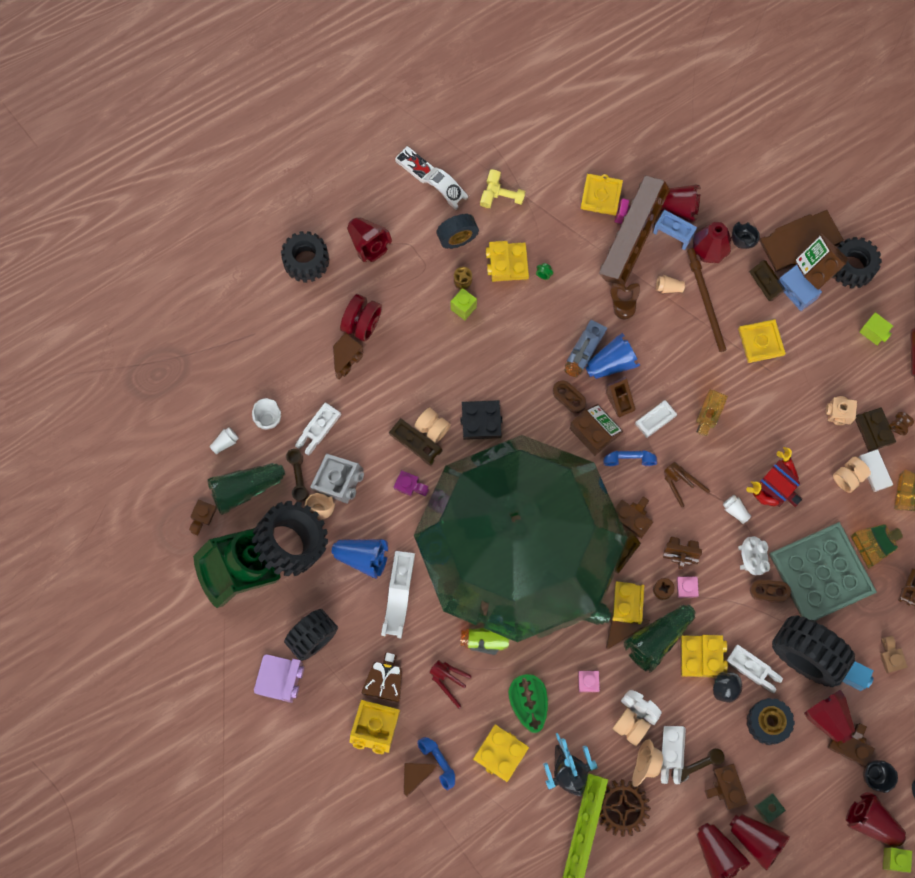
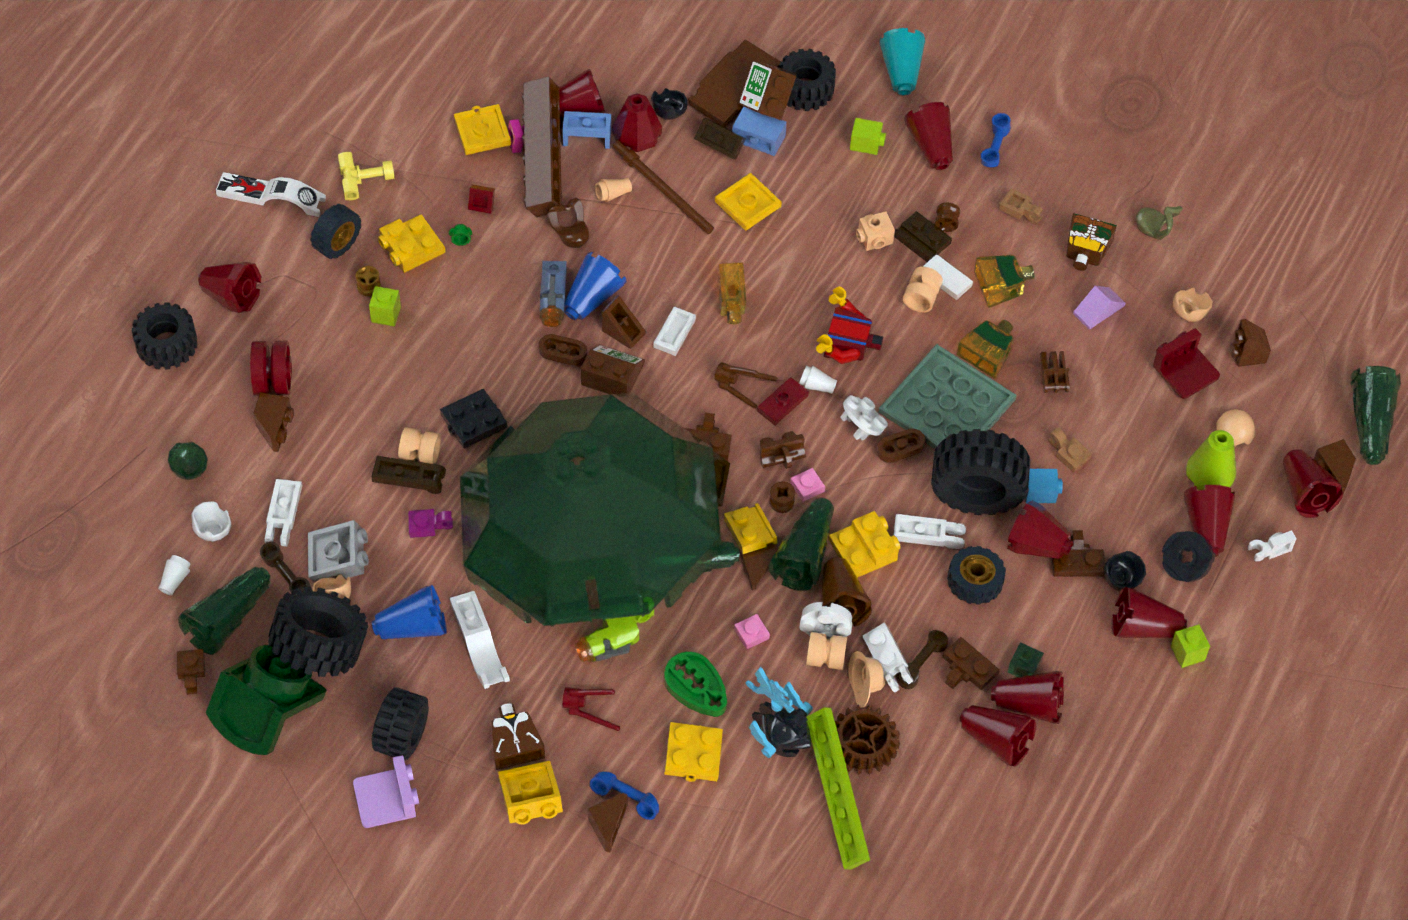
camera: 30 degrees left, 15 degrees down
blue bar [603,450,657,466] -> none
black hair [713,672,743,703] -> none
none -> clear green hair [168,442,208,480]
none -> dark red tile [468,184,495,214]
none -> dark red plate [757,377,809,426]
none -> reddish brown cone [821,557,872,627]

